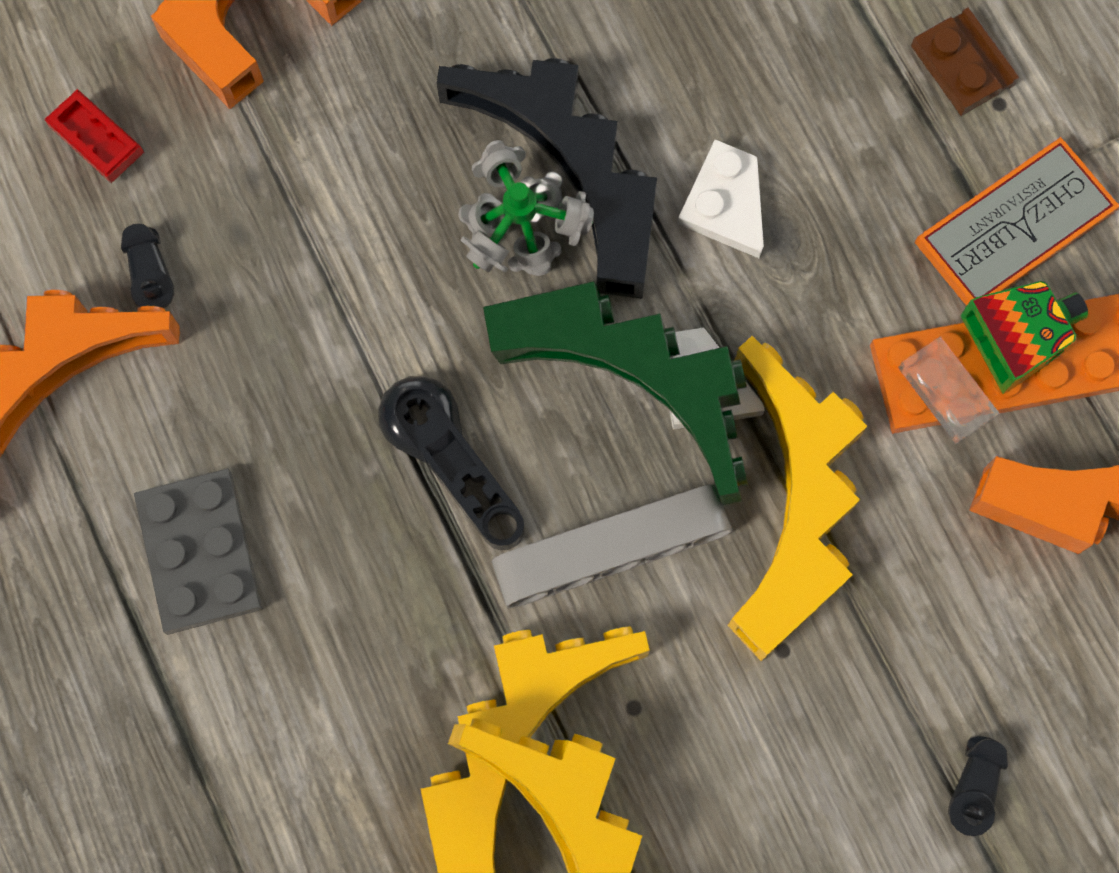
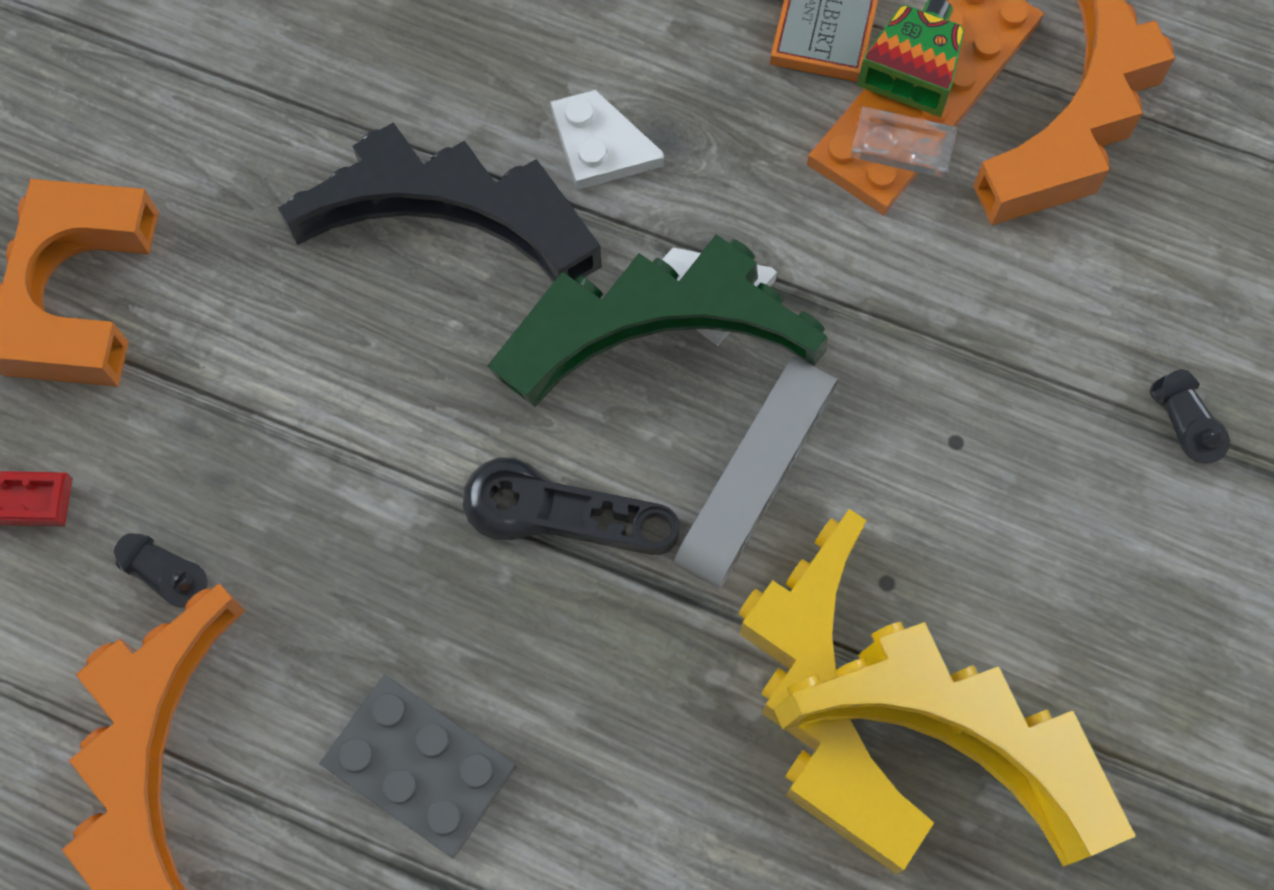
camera: 40 degrees left, 5 degrees down
light grey plant [458,140,594,276] -> none
yellow arch [727,336,867,661] -> none

